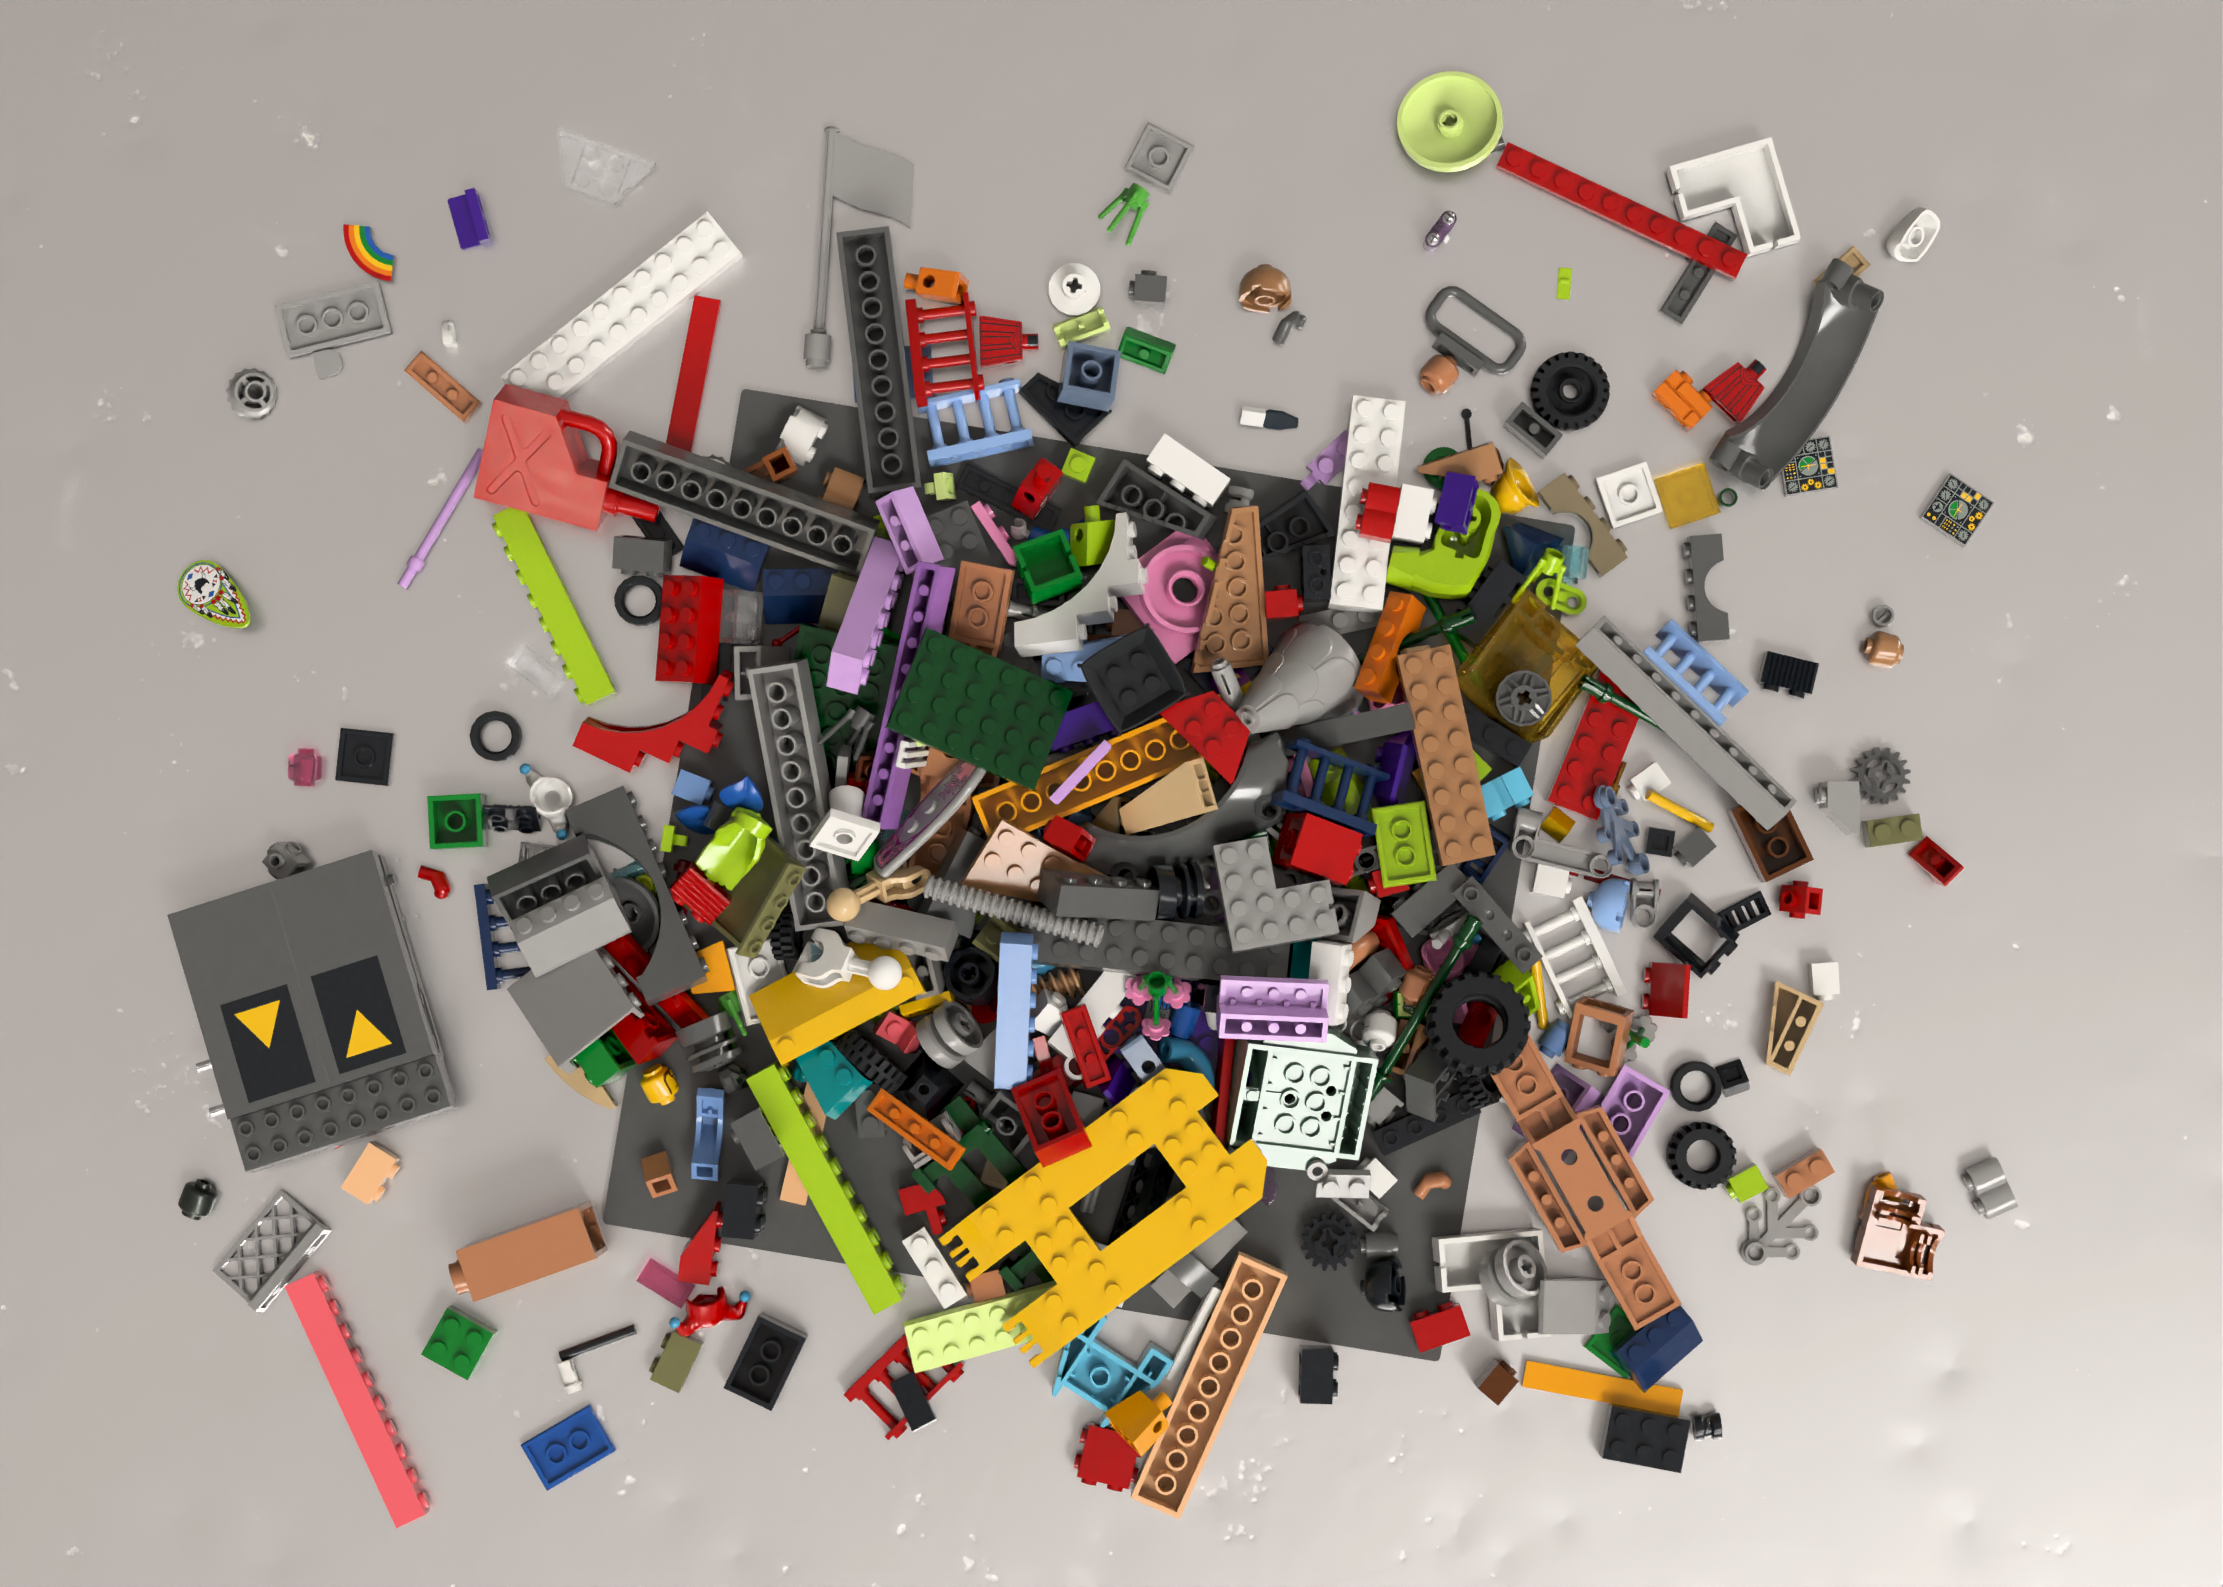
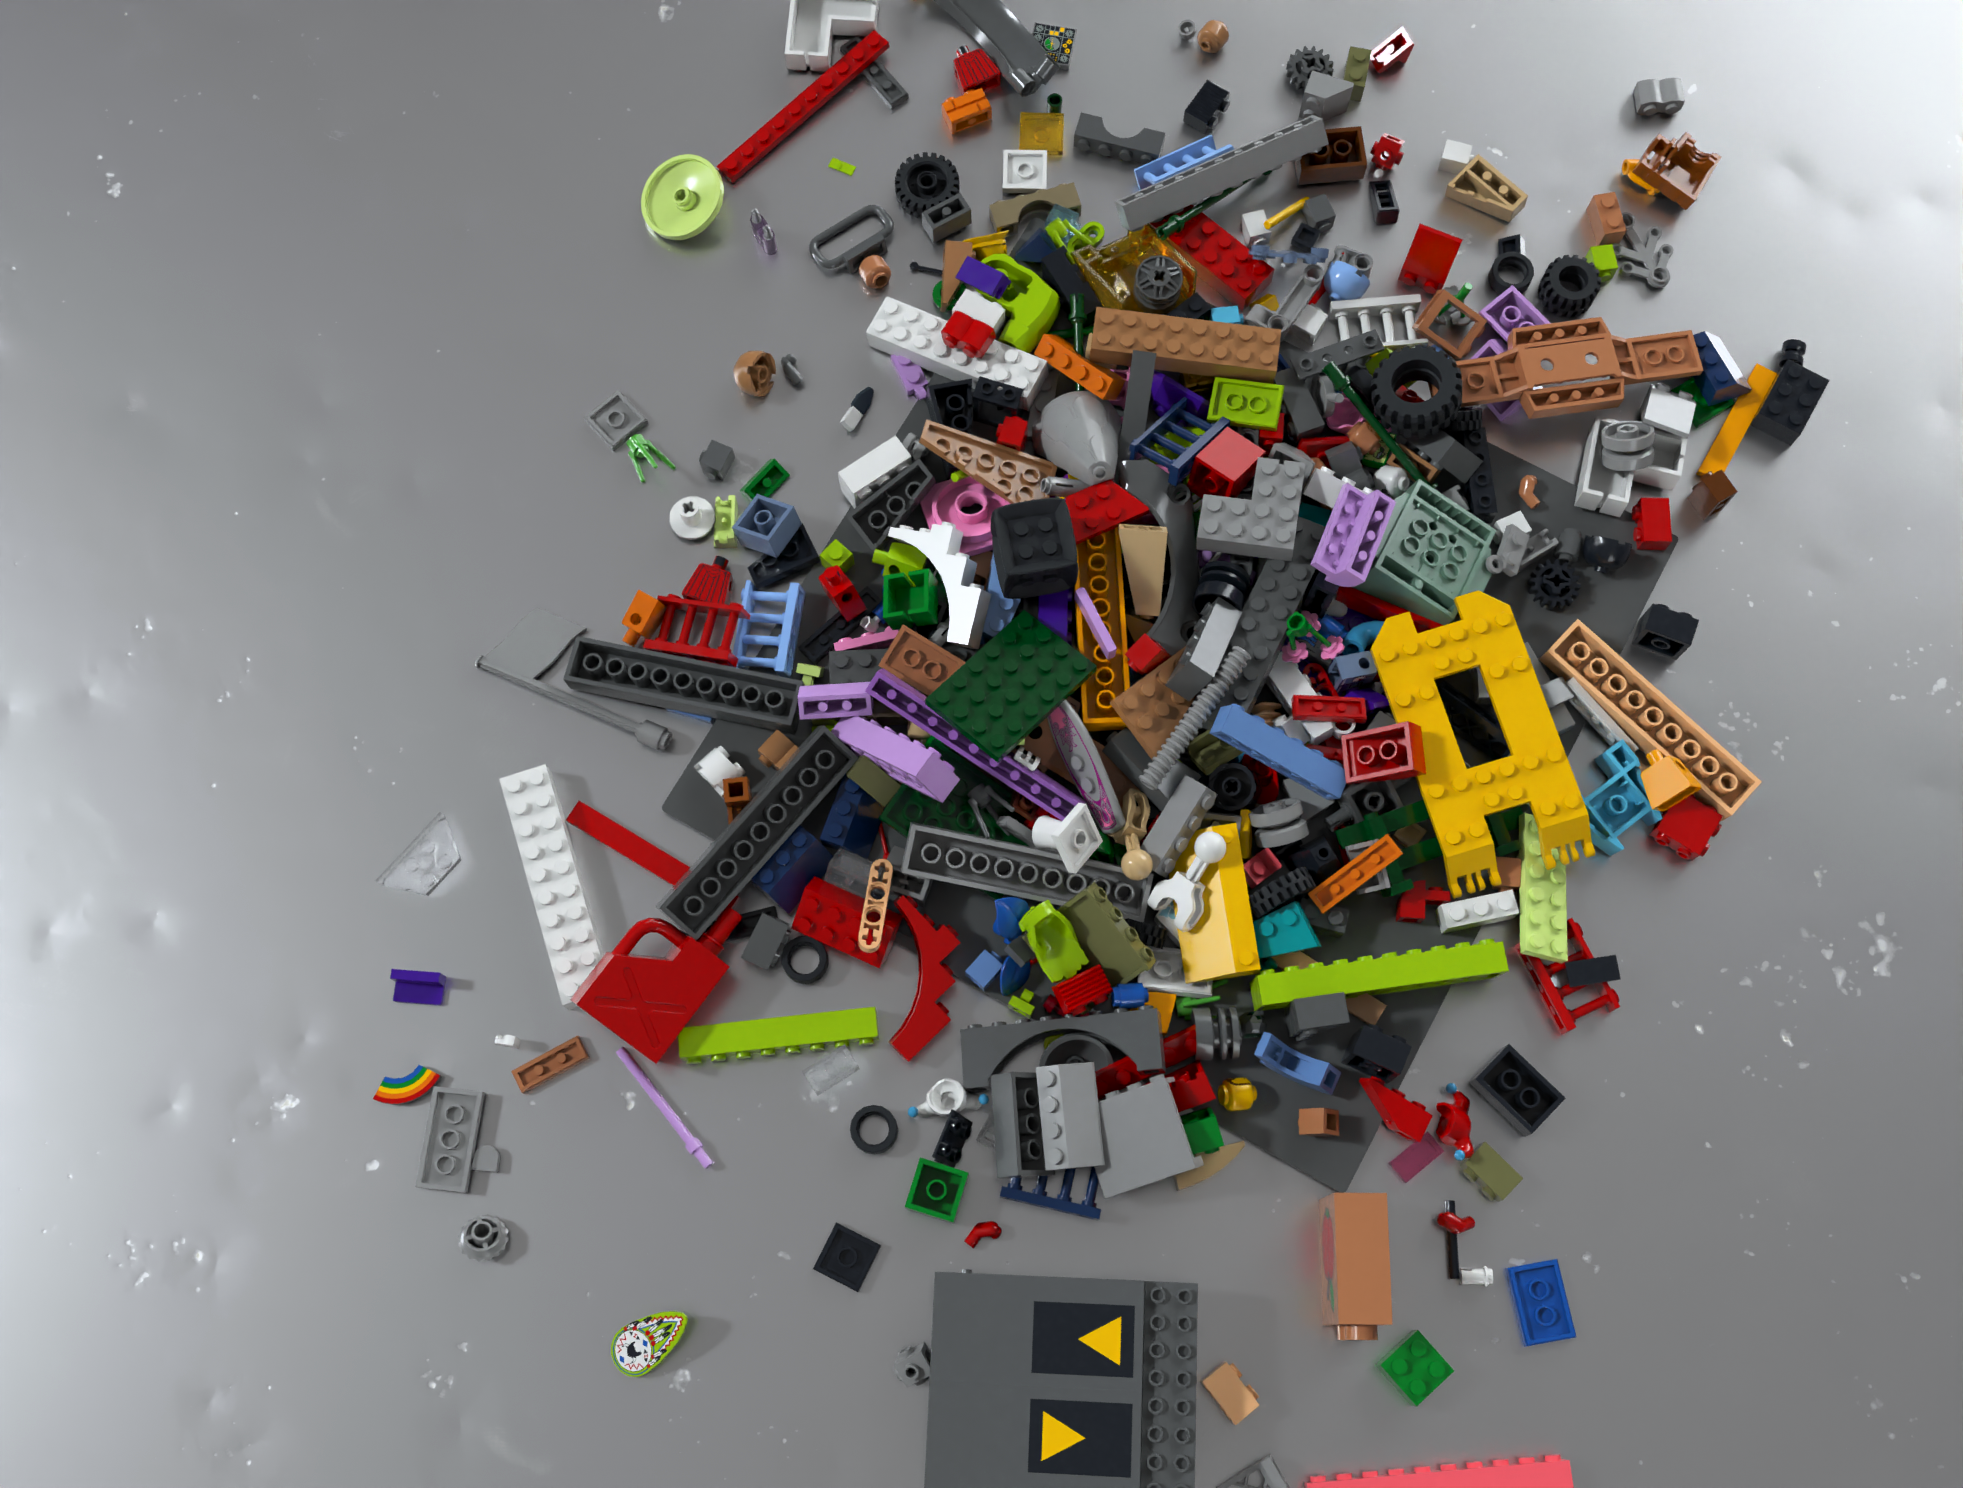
camera: 65 degrees left, 15 degrees down
clear pink head [288,748,323,786] -> none
clear light blue pin [610,861,645,879] -> none
black window [1653,893,1740,979] -> none
none -> light nougat beam [858,859,893,953]
none -> blue brick [1111,983,1149,1009]
none -> red arm [1437,1212,1475,1234]

